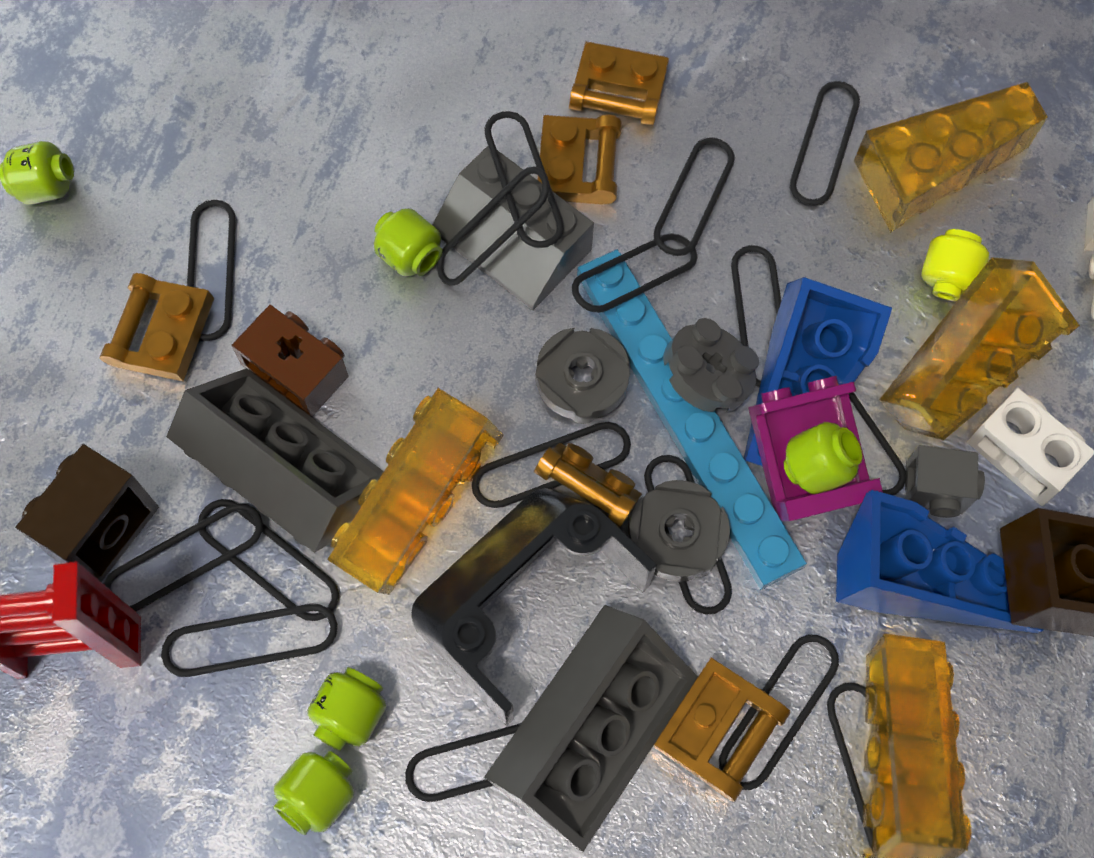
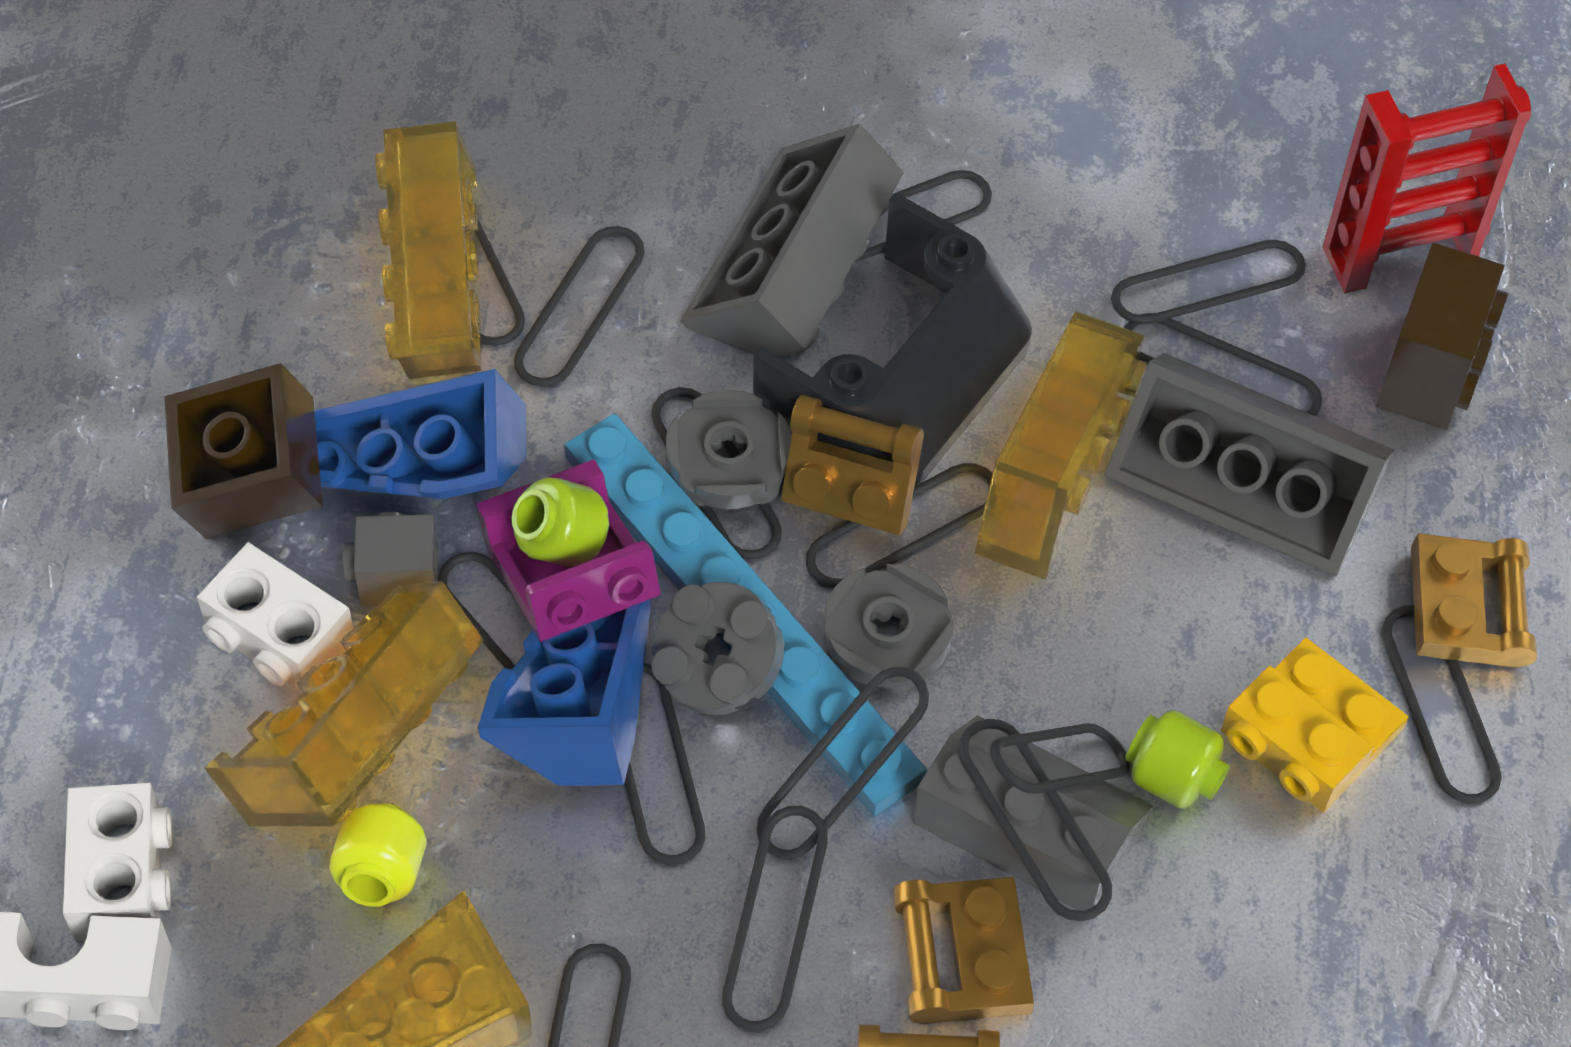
camera: 170 degrees right, 10 degrees down
black piece [103,503,263,612] -> none
reddish brown brick [231,304,349,417] -> none
lime head [273,751,354,835] -> none
lime head [307,667,386,751] -> none
pearl gold plate [654,658,791,802] -> none
none -> yellow plate [1221,637,1409,813]

